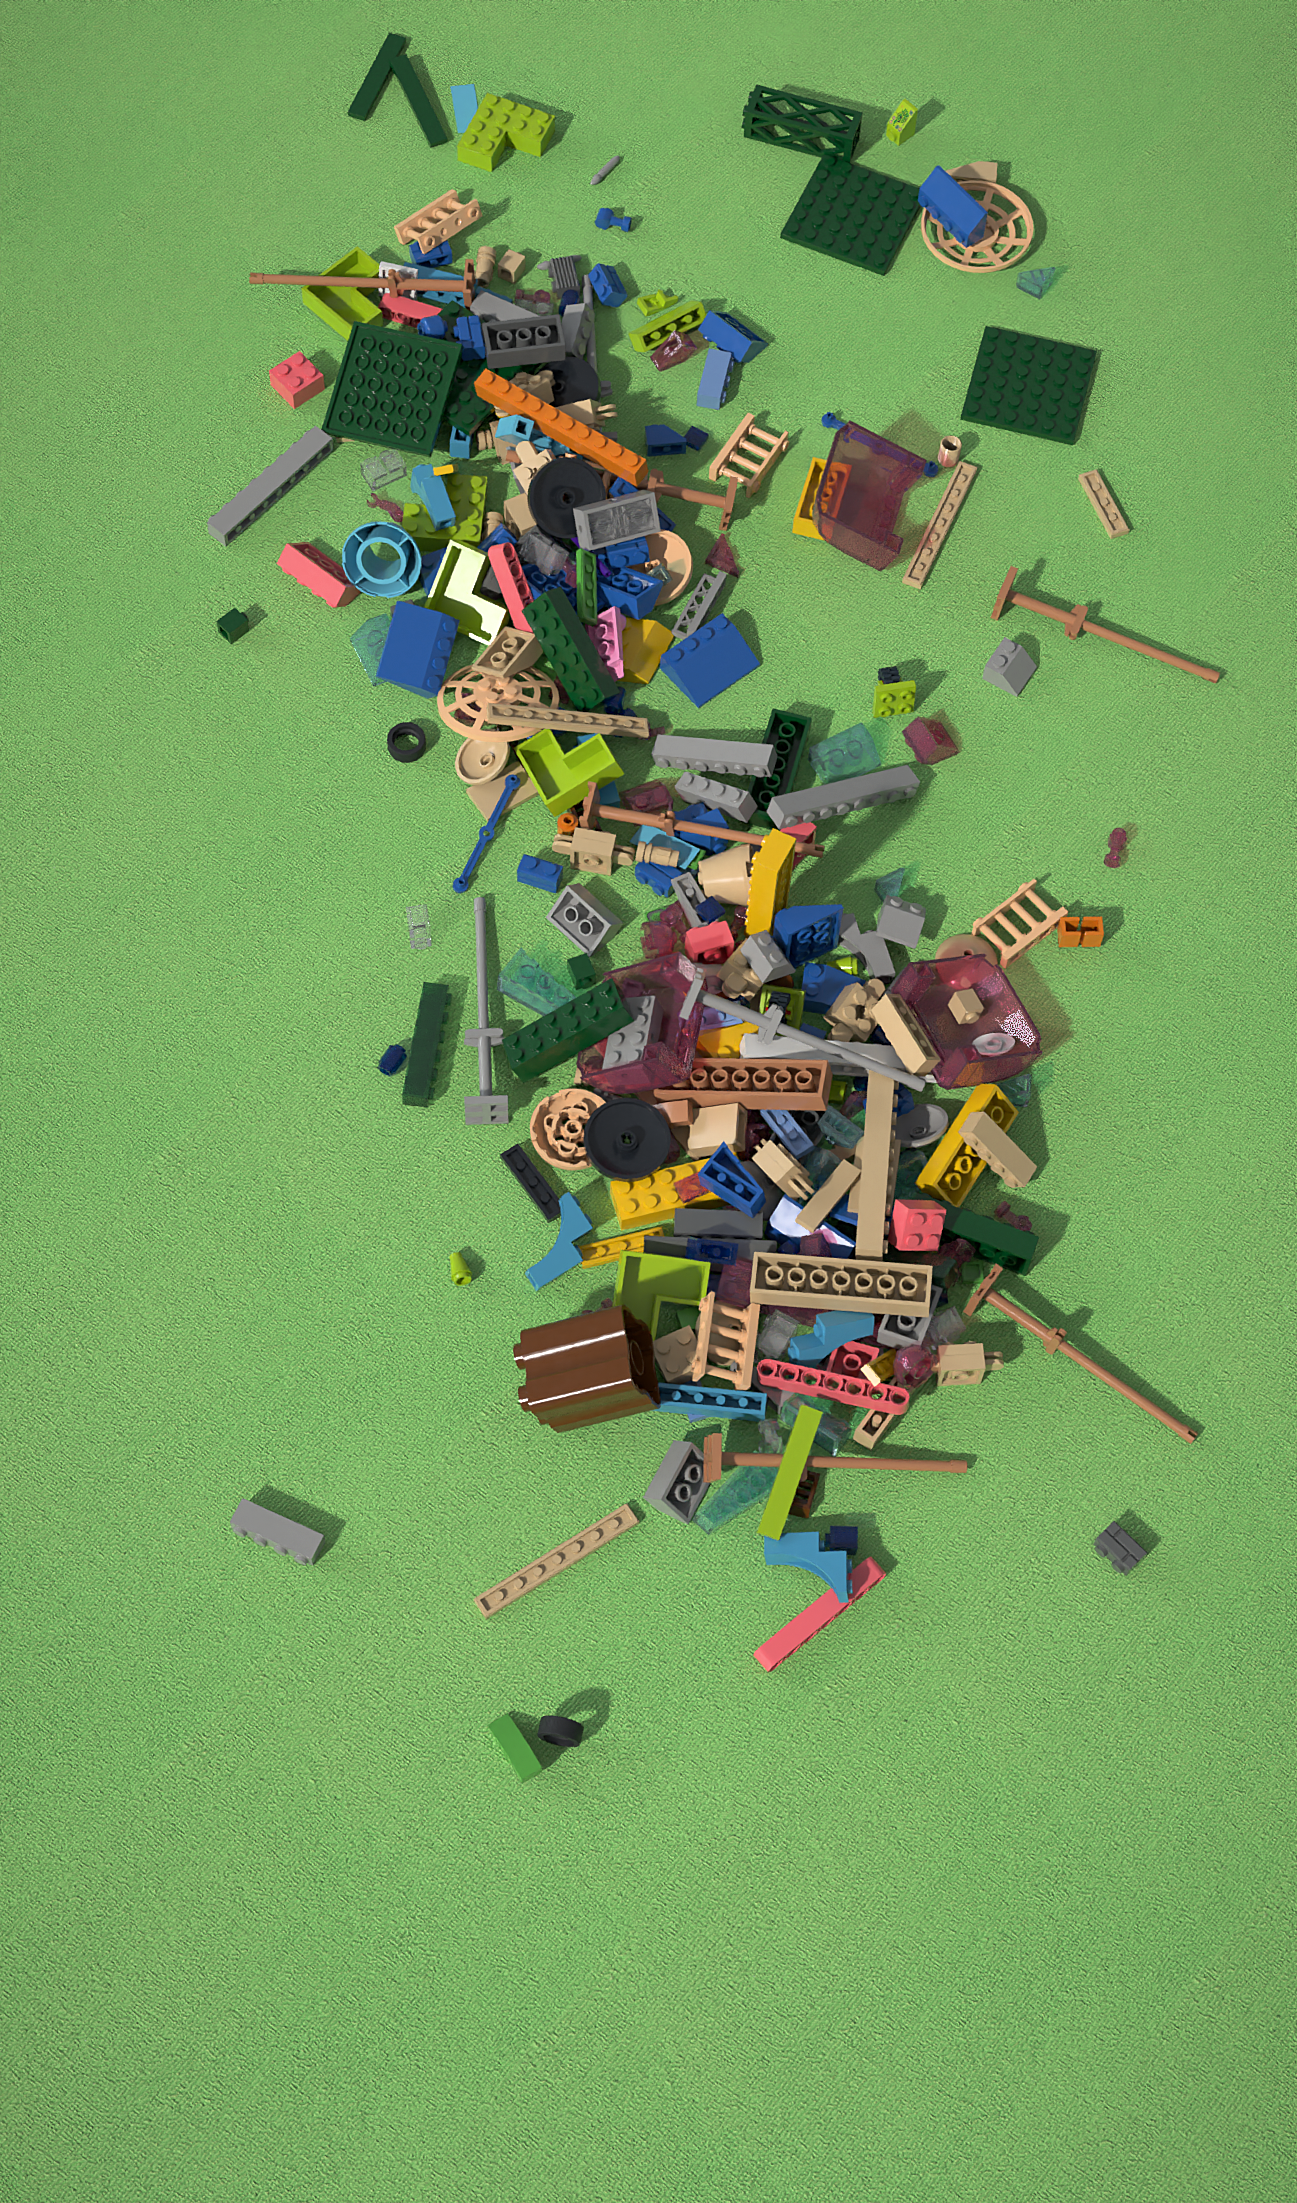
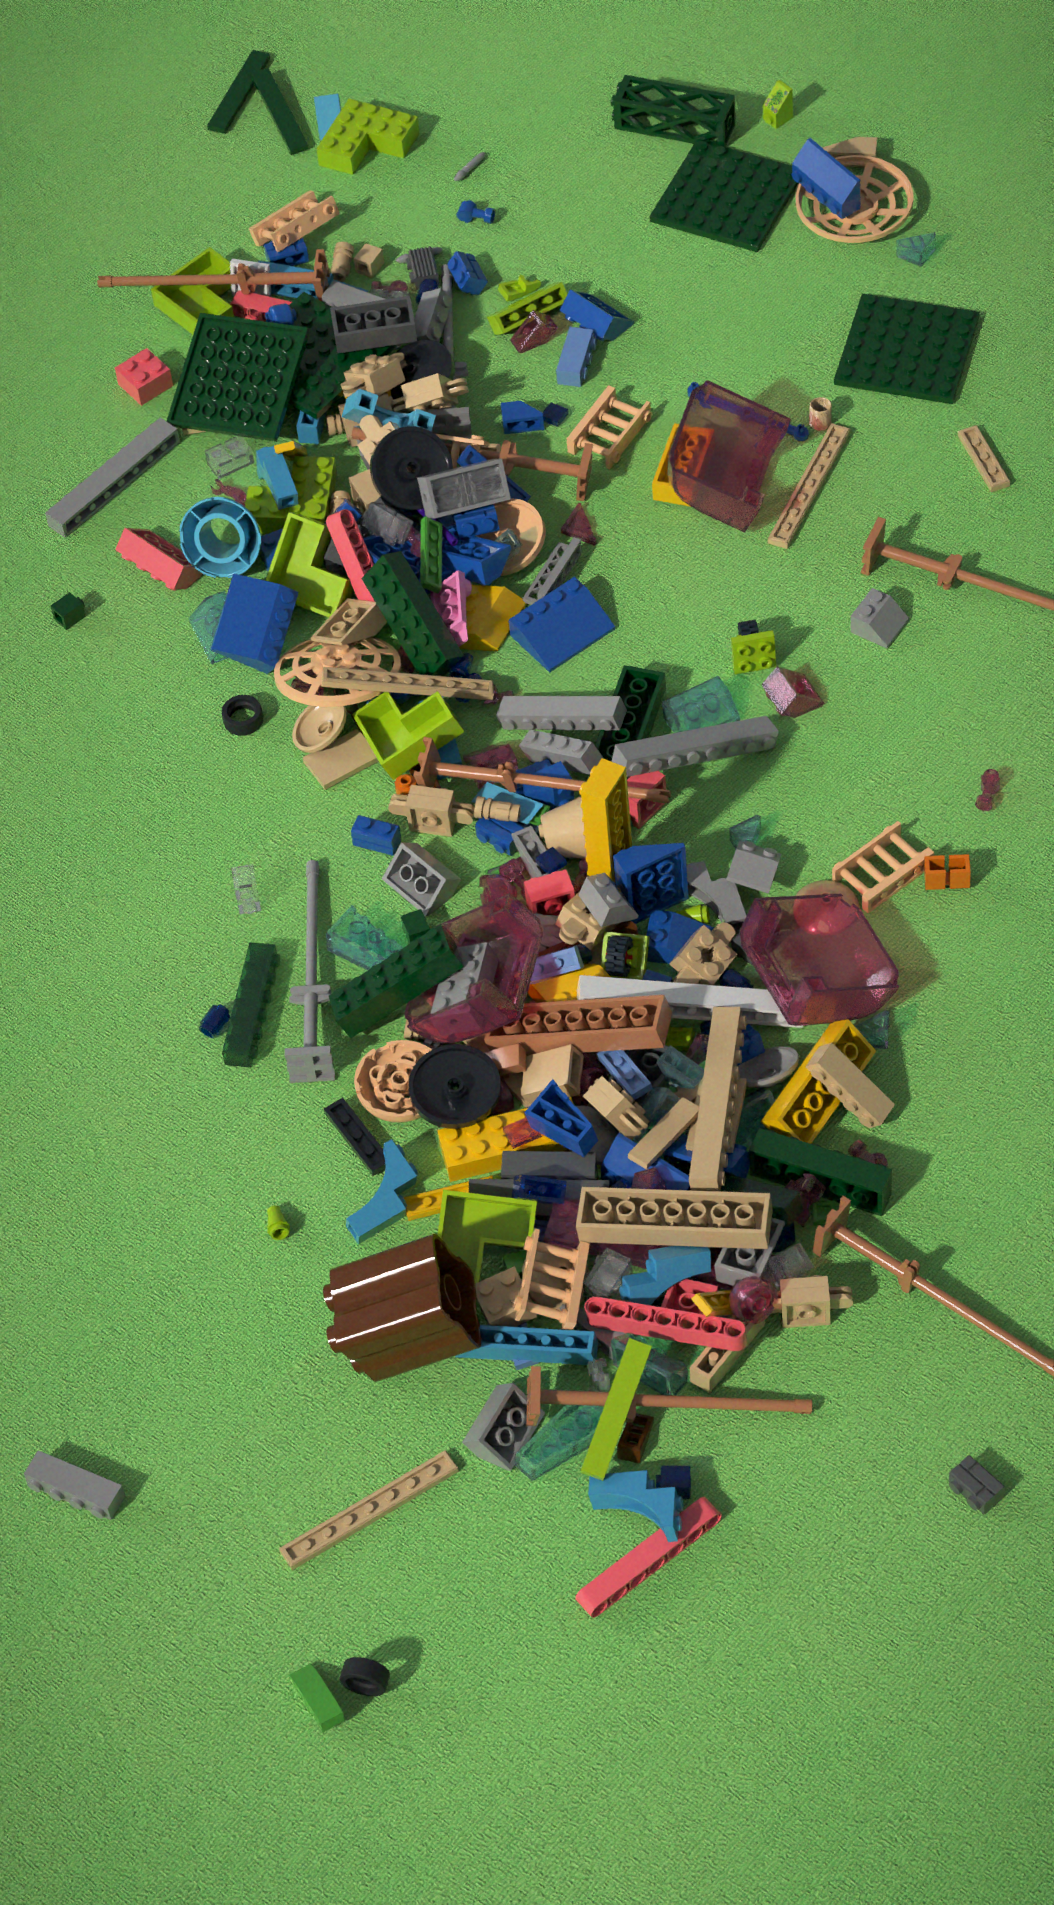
camera: 10 degrees right, 10 degrees down
blue brick [453,315,485,361] -> none
blue piece [453,774,520,894] -> none
orange brick [474,368,648,487] -> none
light grey piece [679,967,926,1092] -> none
tan brick [871,994,940,1076] -> none
coral brick [887,1199,946,1251] -> none
tan brick [948,988,984,1024] -> none
white dish [972,1033,1015,1057] -> none

